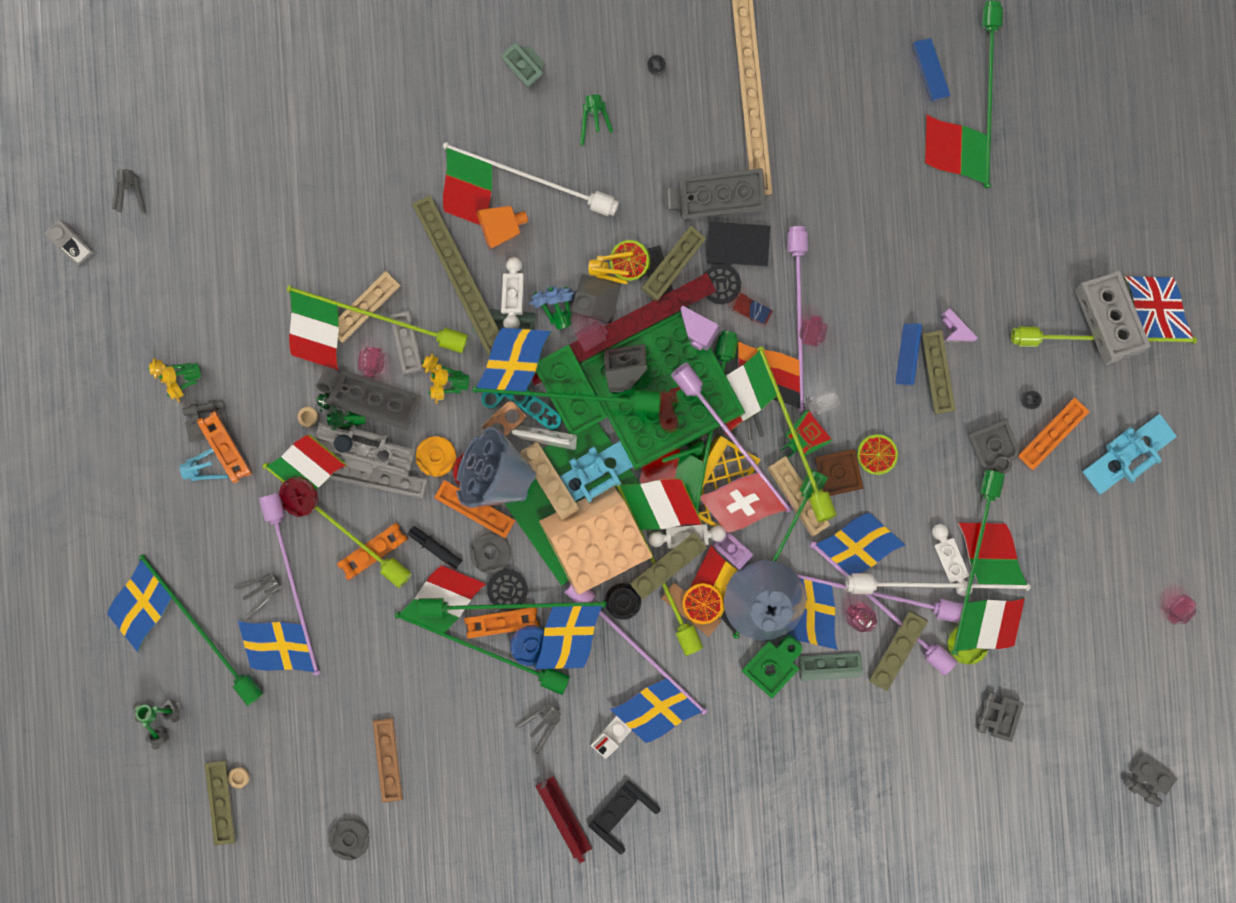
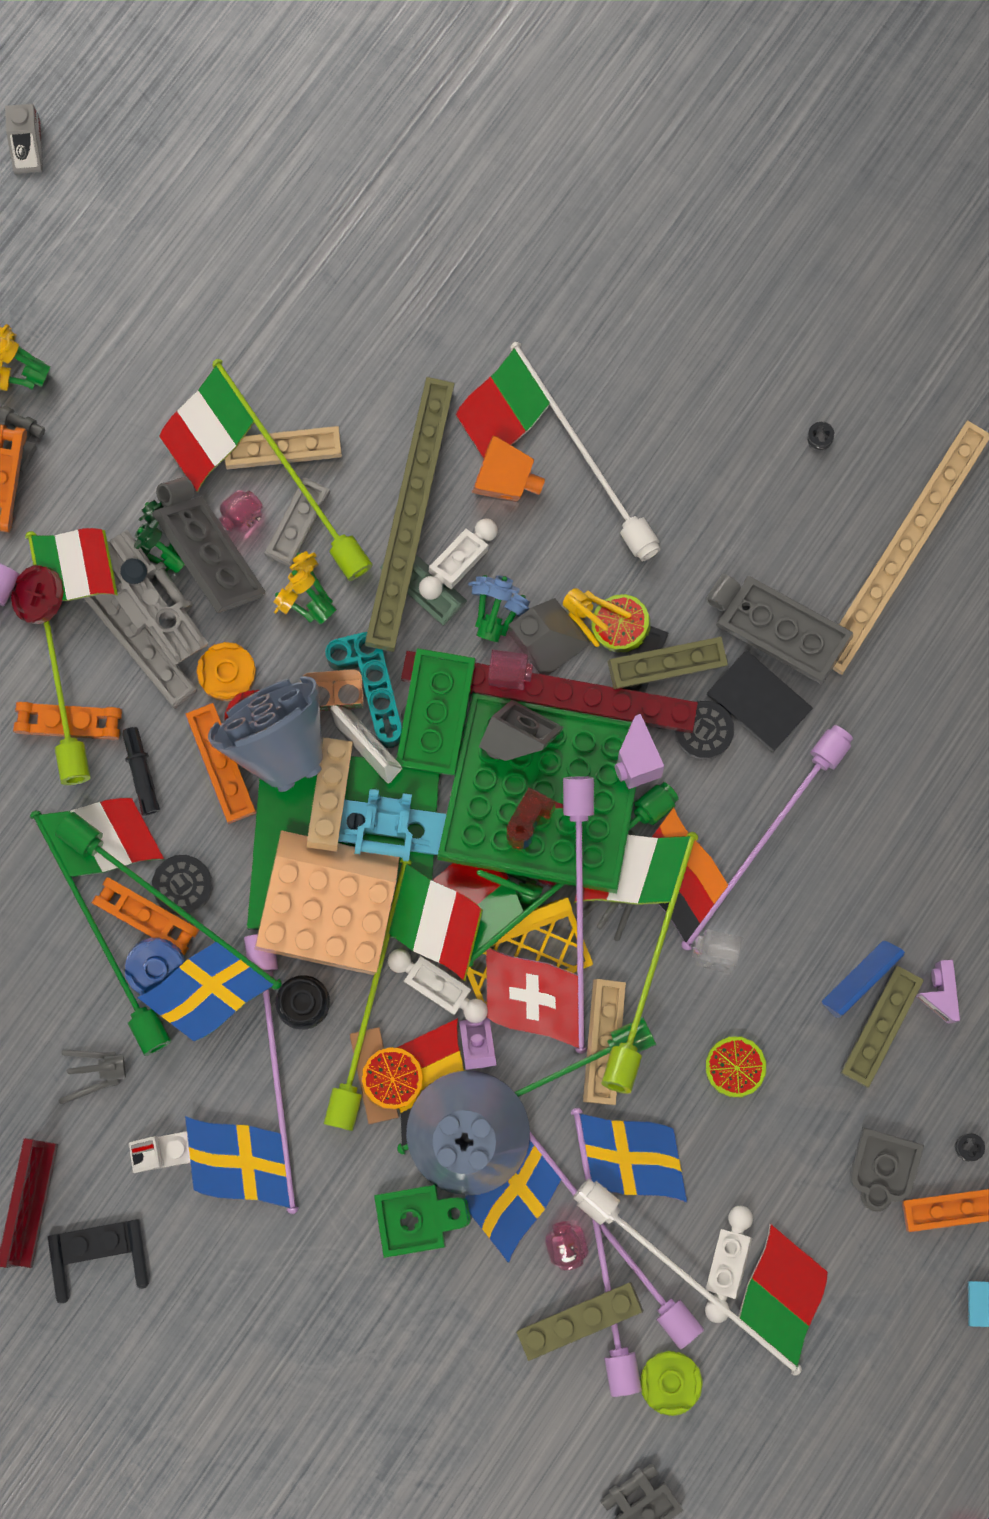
camera: 35 degrees right, 10 degrees down
dark grey plant [112,169,145,213] -> none
tan tile [297,407,319,427] -> none
dark grey tile [470,533,511,574] -> none
flag [472,328,661,413] -> none
sand green slope [500,42,545,88] -> none
green plant [580,94,613,146] -> none
olive plate [630,532,707,599] -> none
leg [732,293,773,326] -> none
torso [780,410,832,458] -> none
clear pink head [799,315,828,347] -> none
sand green slope [799,653,863,681] -> none
reddish brown plate [814,449,864,496] -> none
flag [951,470,1025,655] -> none

